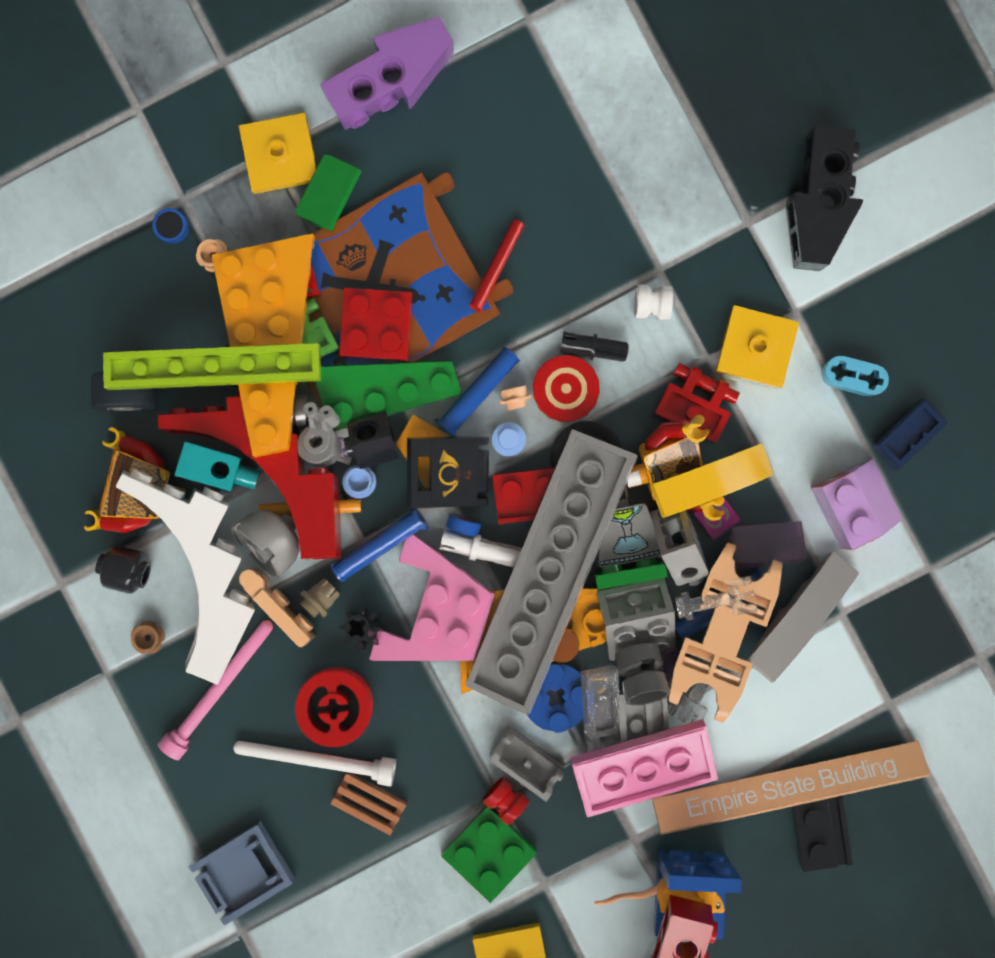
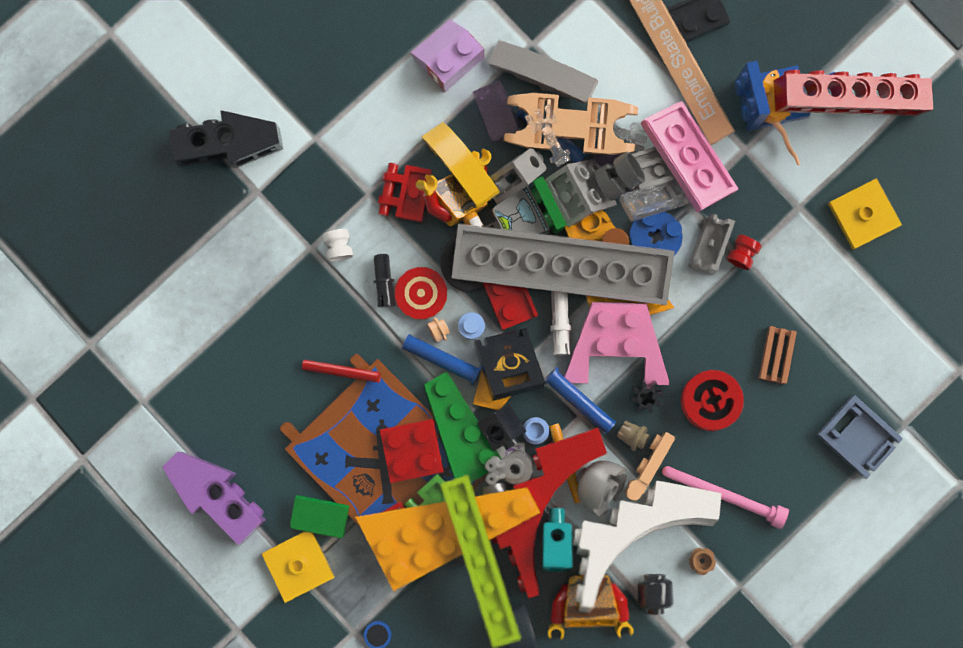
camera: 100 degrees left, 5 degrees down
light nougat plate [196,239,227,272] -> none
white piece [233,741,396,786] -> none
green plate [441,805,537,903] -> none
blue tile [446,513,482,537] -> none
magenta tile [692,496,741,540] -> none
yellow plate [715,305,799,389] -> none
medium azure beam [821,356,889,396] -> none
dark blue plate [872,398,948,470] -> none

